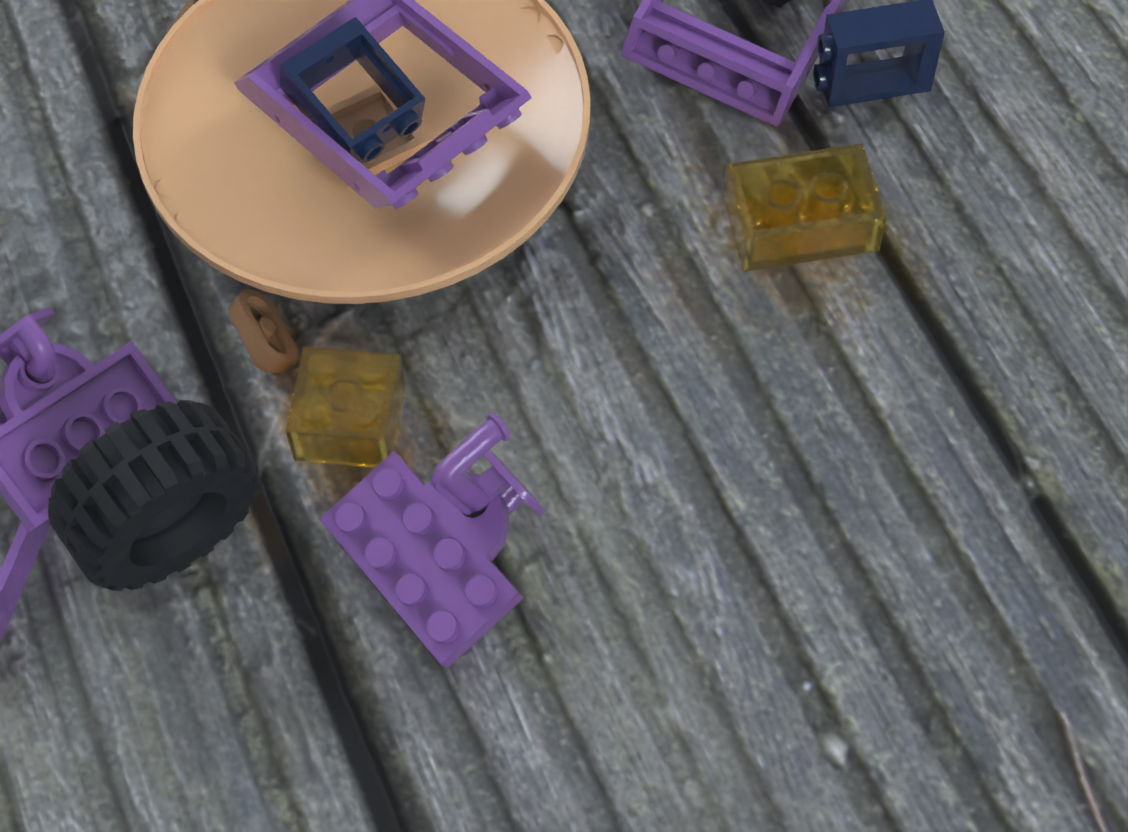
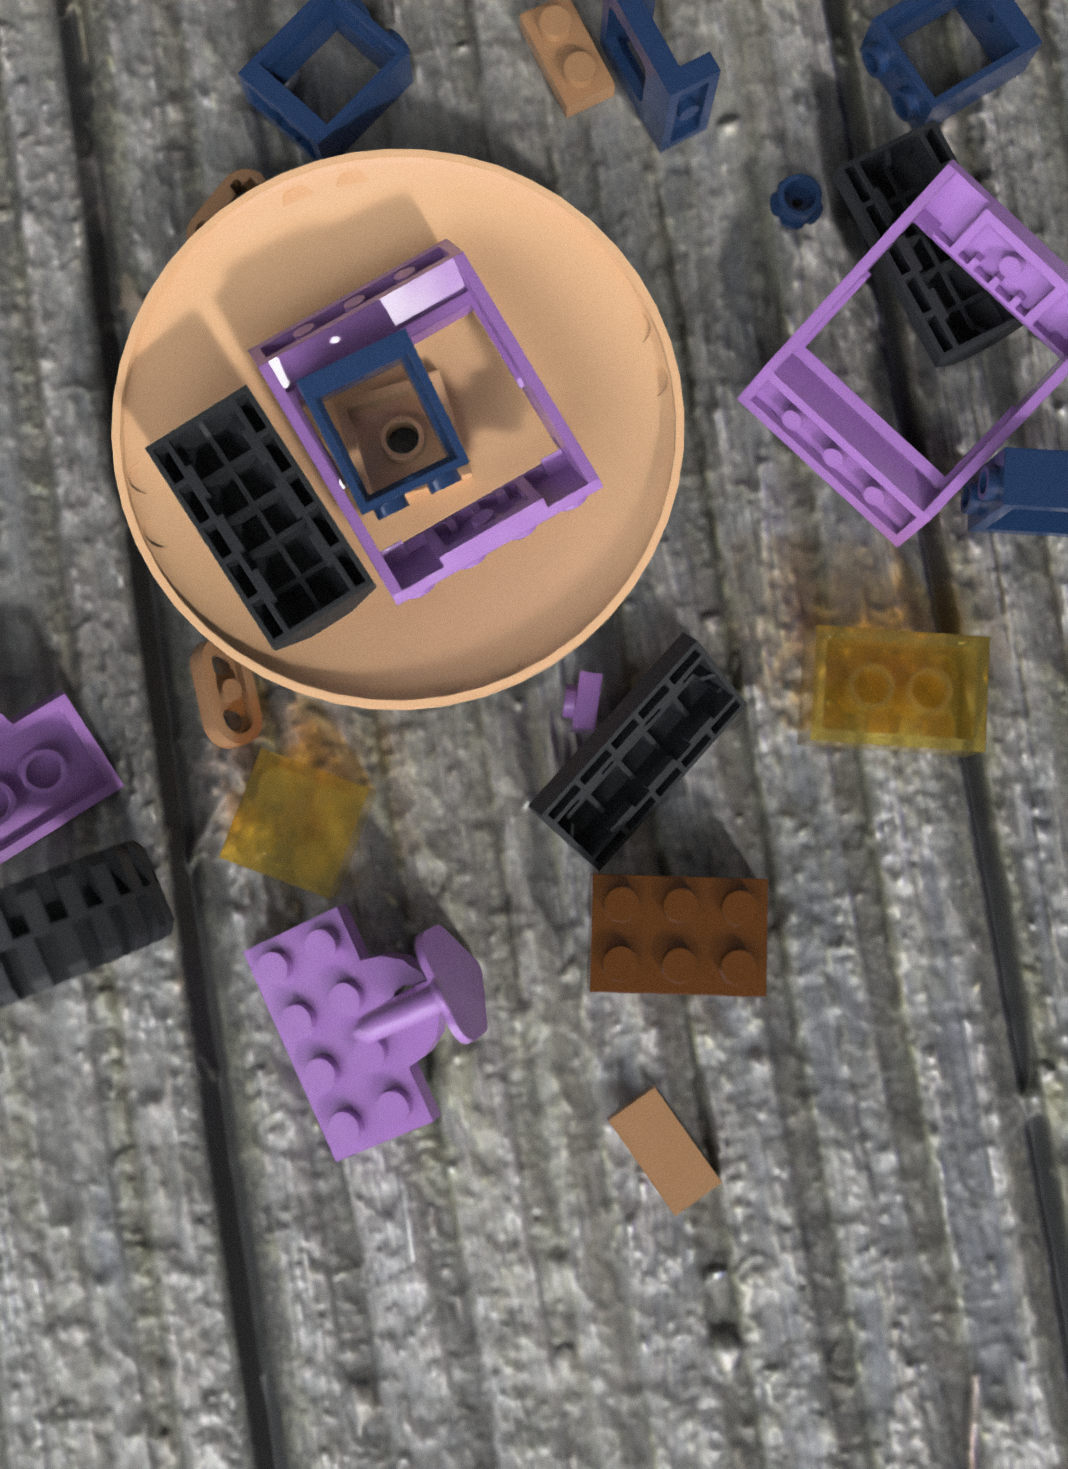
camera: 10 degrees right, 25 degrees up
none -> black piece [145,385,376,651]
none -> black piece [528,632,747,871]
none -> medium lavender plate [562,671,603,735]
none -> reddish brown brick [587,873,768,997]
none -> medium nougat tile [607,1084,722,1216]

